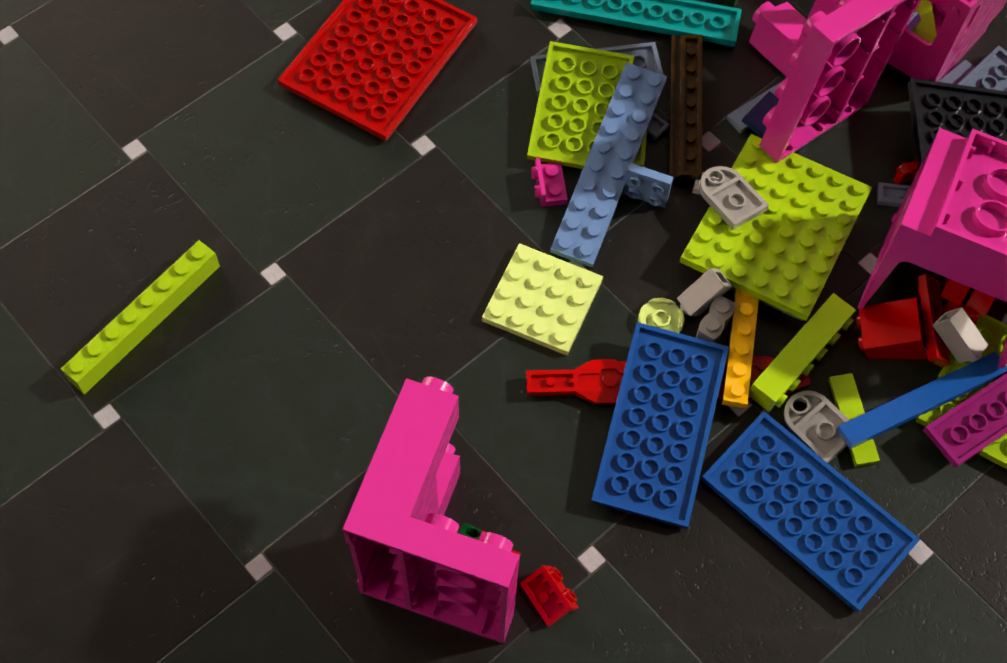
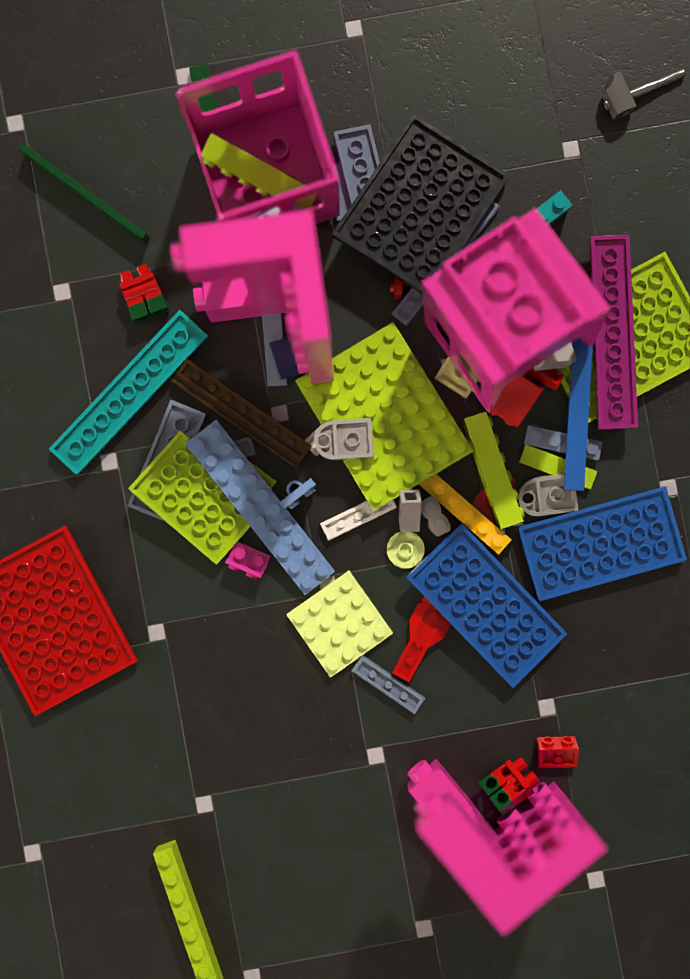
camera: 55 degrees left, 25 degrees up
none -> white tile [320,500,397,541]
none -> sand blue tile [351,655,425,714]
none -> yellowish green tile [434,354,479,399]
none -> sand blue plate [523,425,603,461]

